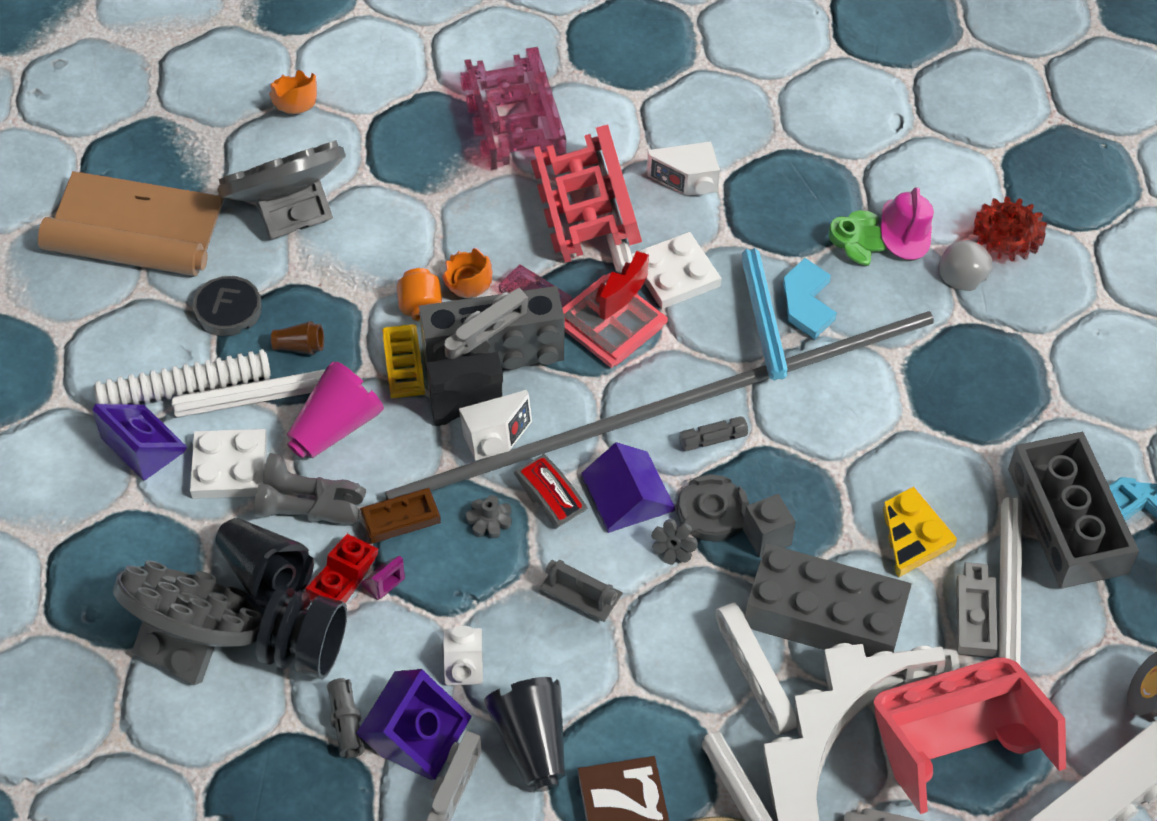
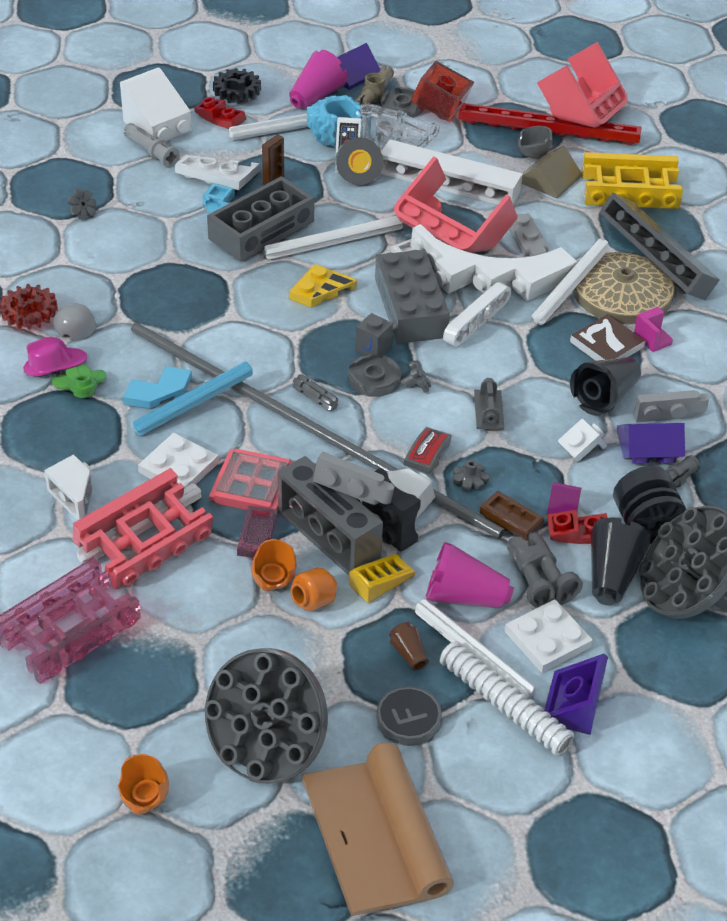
camera: 120 degrees left, 10 degrees down
dark purple slope [581,442,675,533] -> none
red slope [595,251,649,319] -> none
light grey hinge [956,562,997,657] -> none

